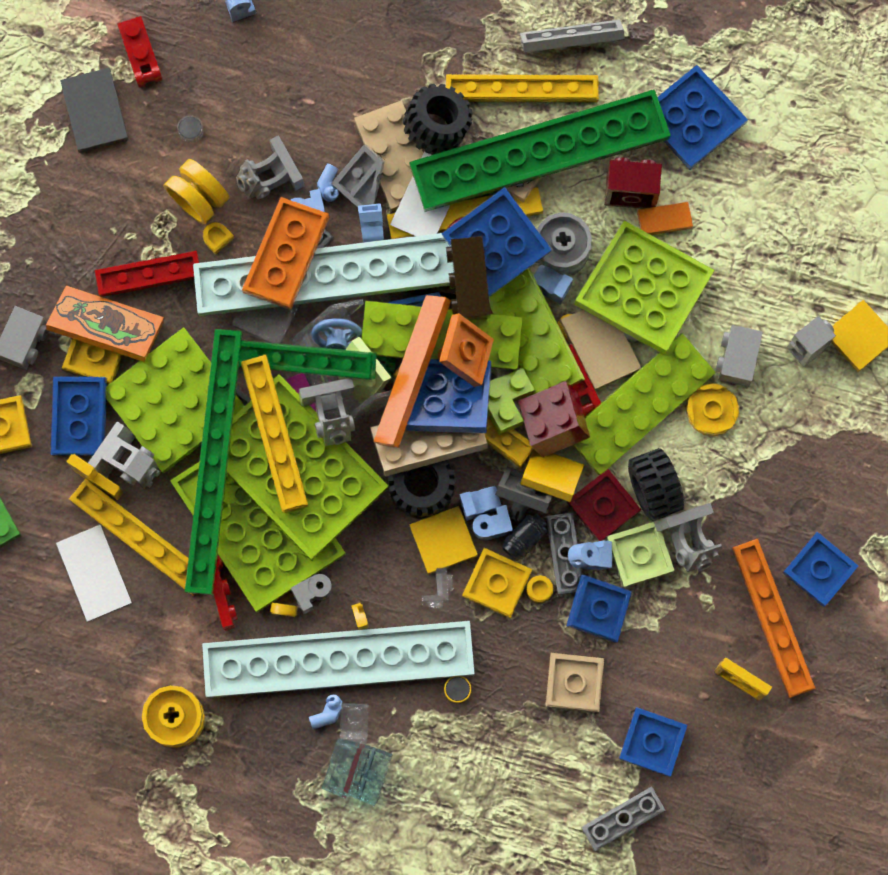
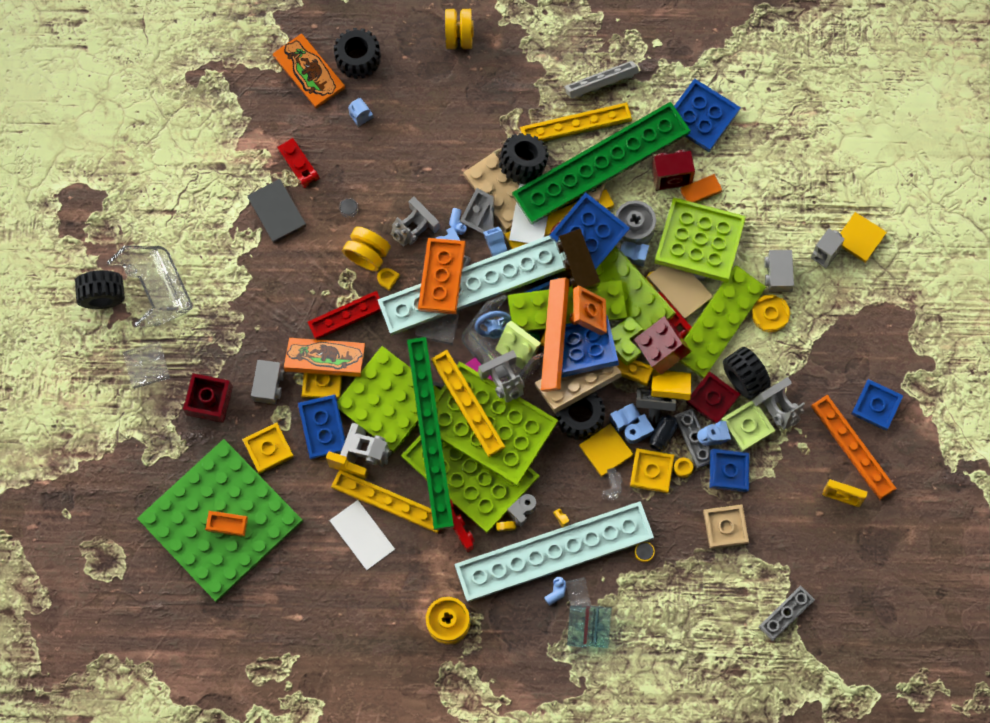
camera: 10 degrees left, 5 degrees down
green tile [239,340,377,380] -> none
blue plate [619,707,687,777] -> none

